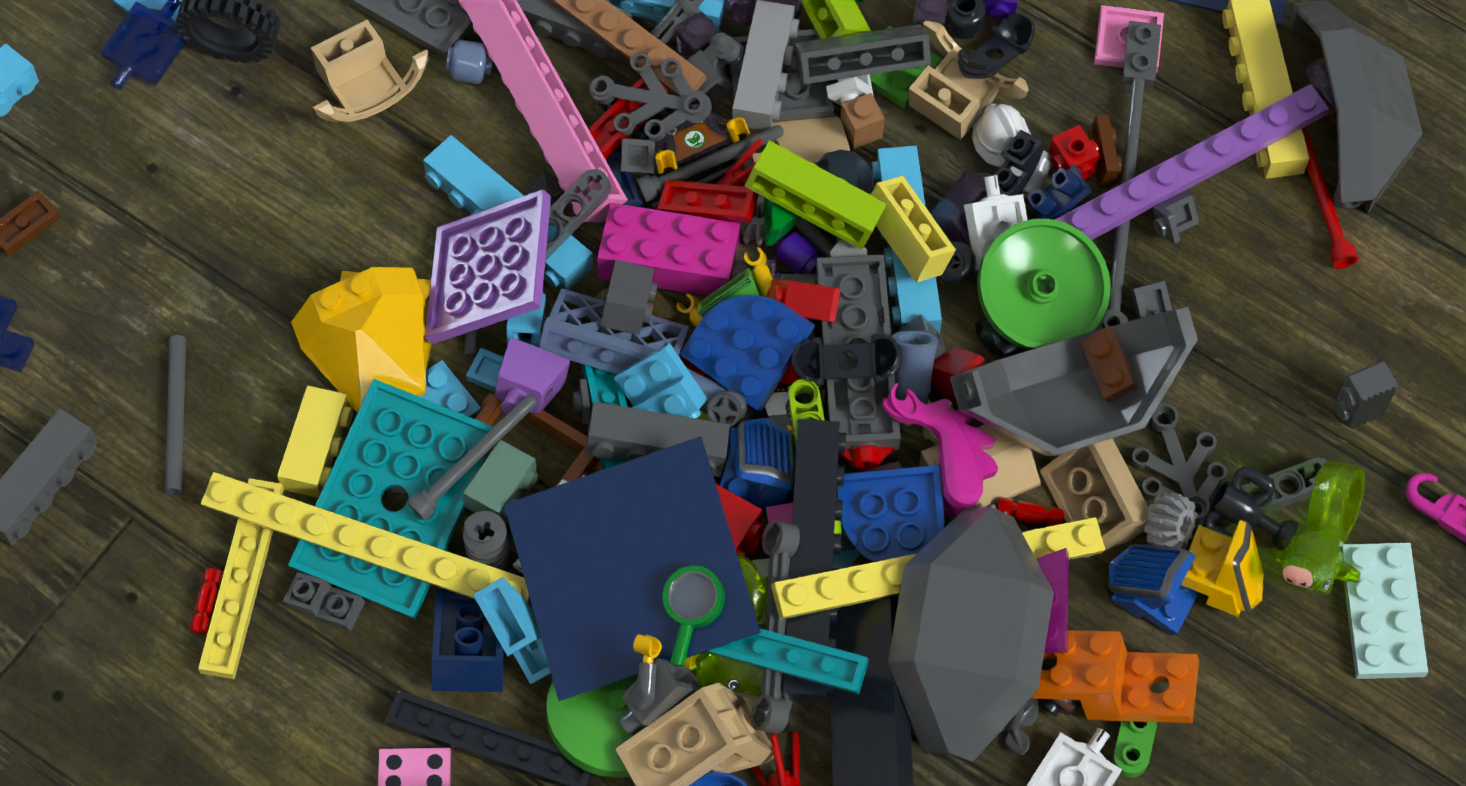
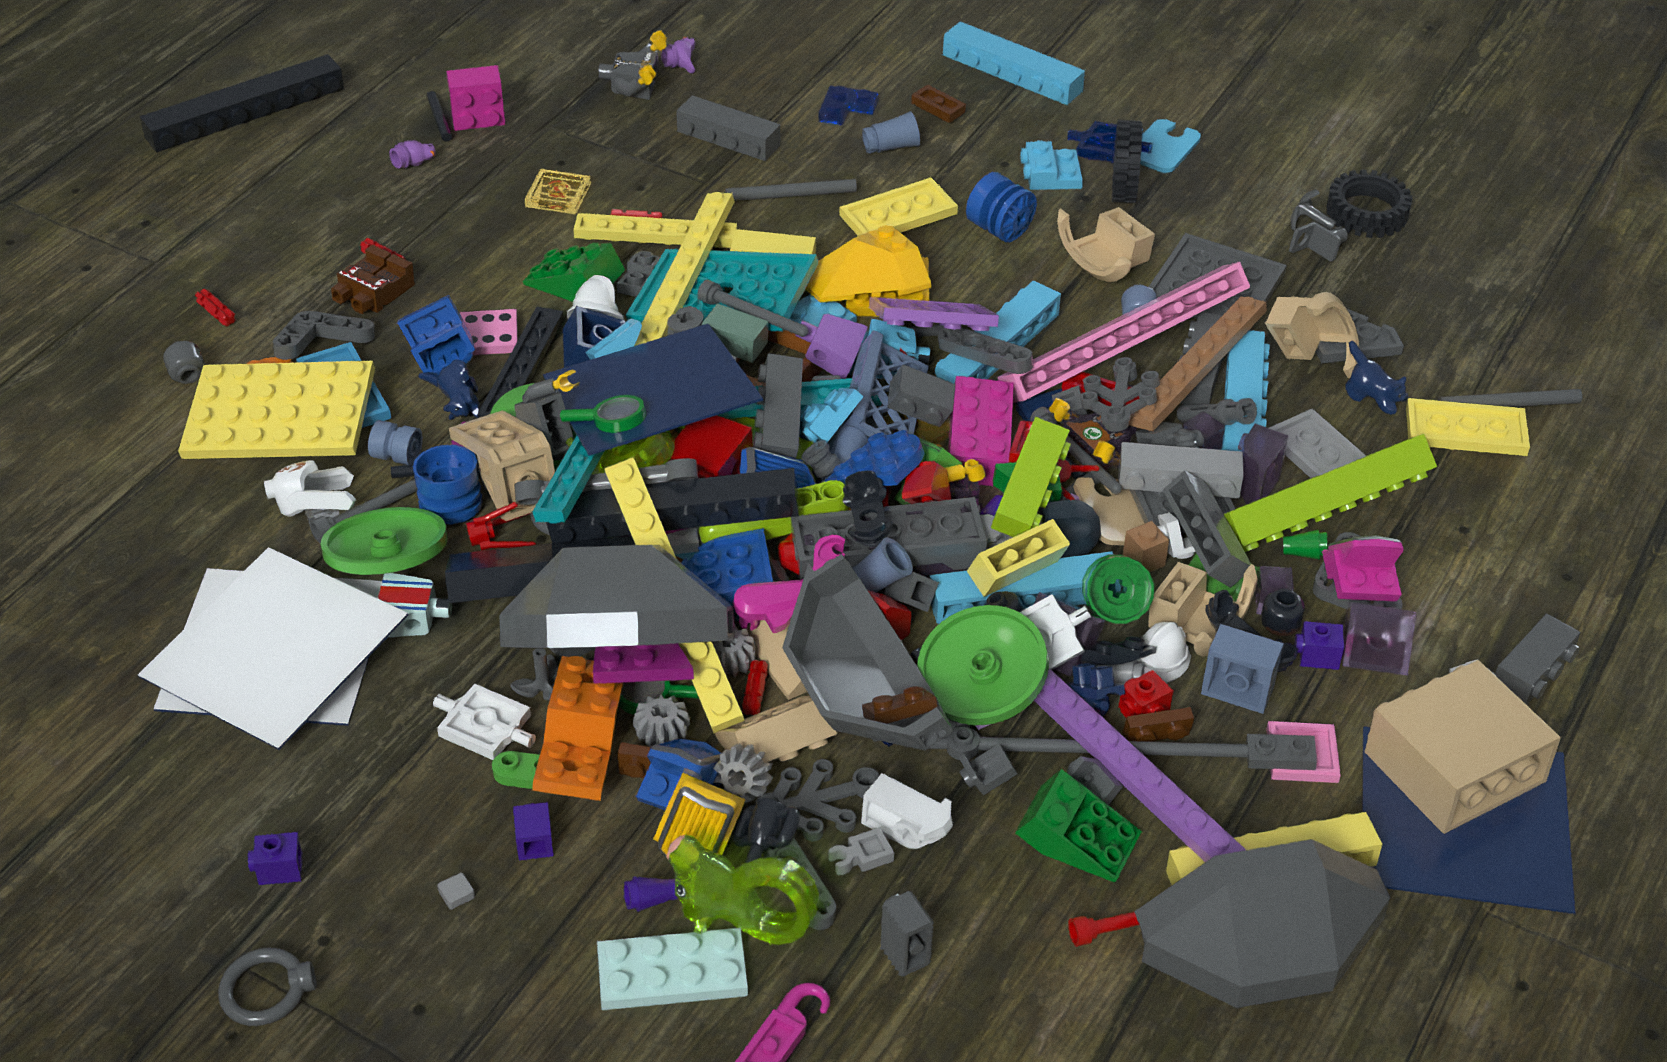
camera: 85 degrees right, 20 degrees down
none -> dark purple brick [513,802,553,860]
none -> green slope [522,242,625,302]
none -> clear yellow tile [525,169,591,214]
none -> white piece [567,275,624,320]
none -> reddish brown plate [618,742,651,778]
none -> dark purple cone [624,876,678,912]
none -> light grey gear [633,694,690,747]
none -> light grey plate [828,827,894,875]
none -> light yellow plate [840,178,958,236]
none -> white piece [861,773,953,849]
none -> sand blue plant [862,111,920,153]
none -> blue wheel [966,172,1037,242]
none -> green slope [1015,769,1142,882]
none -> medium azure plate [1021,141,1083,190]
none -> green wheel [1082,554,1154,624]
none -> sand blue brick [1201,624,1284,714]

